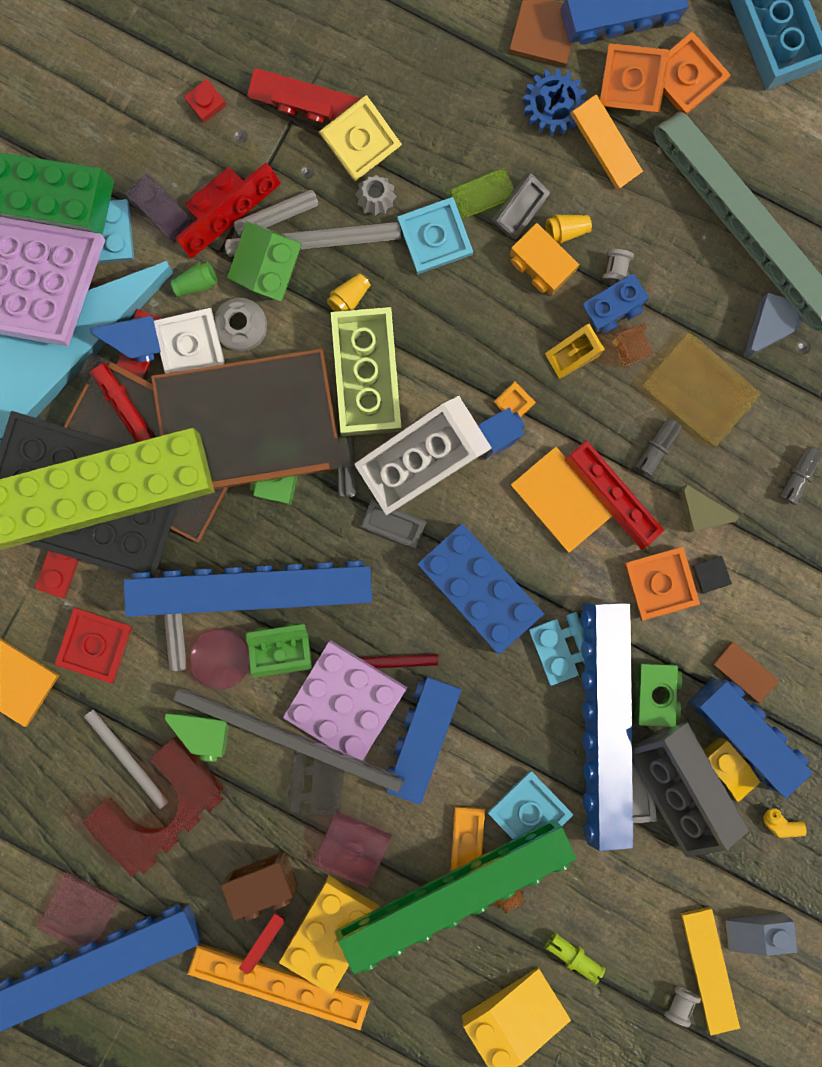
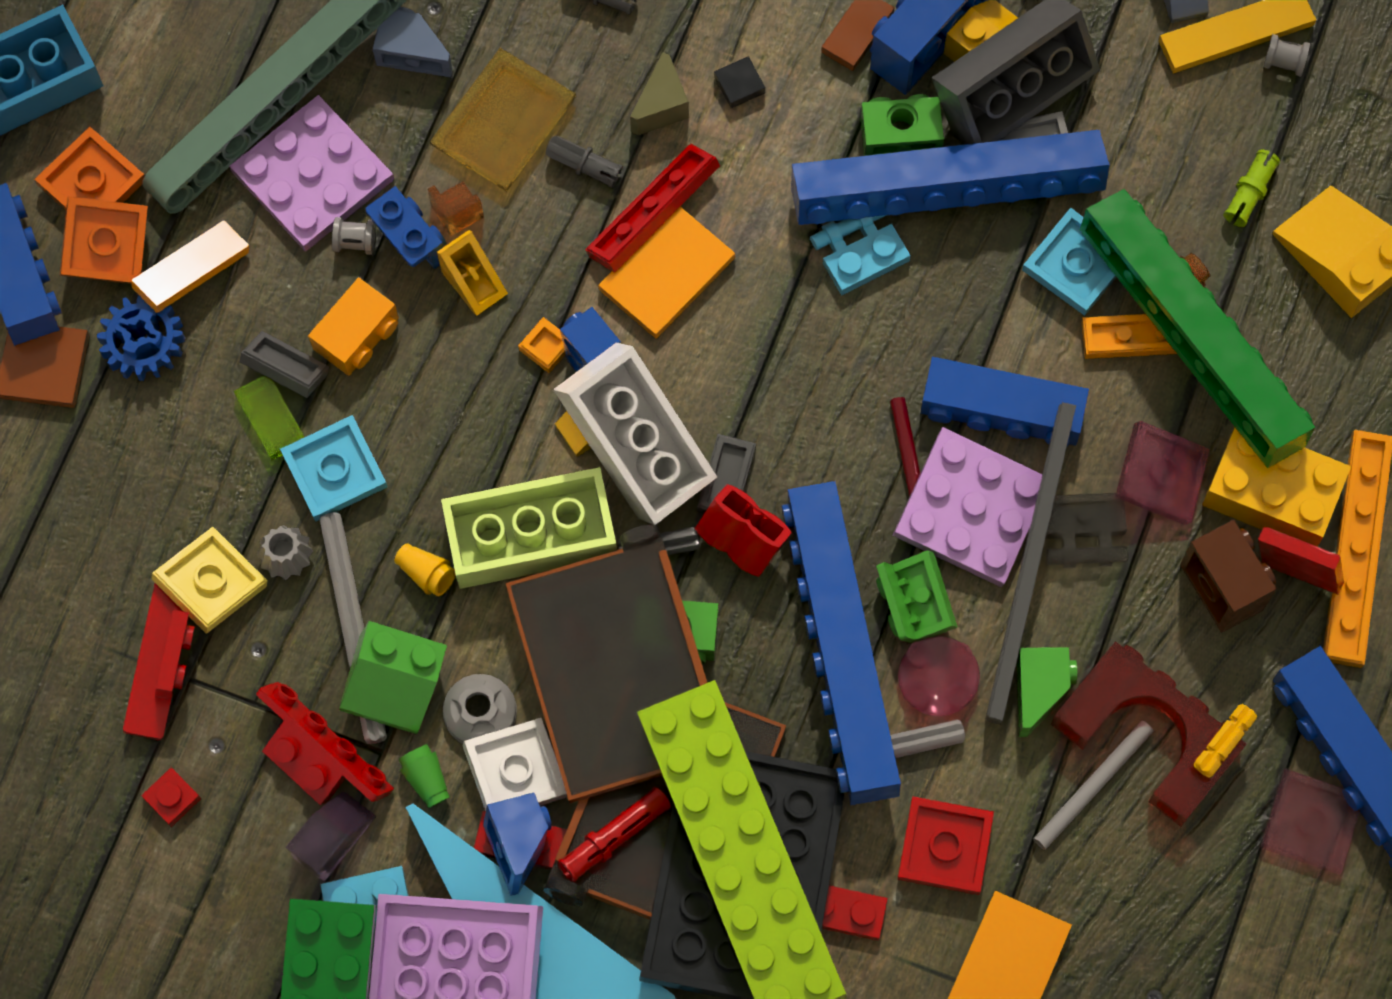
camera: 95 degrees left, 15 degrees down
light grey axle [234,190,318,237] -> none
blue brick [417,523,544,655] -> none
yellow cone [545,214,592,244] -> none
orange plate [624,547,700,621] -> none
none -> lavender plate [229,95,394,252]
none -> red brick [695,484,792,577]
none -> yellow axle [1194,704,1257,778]

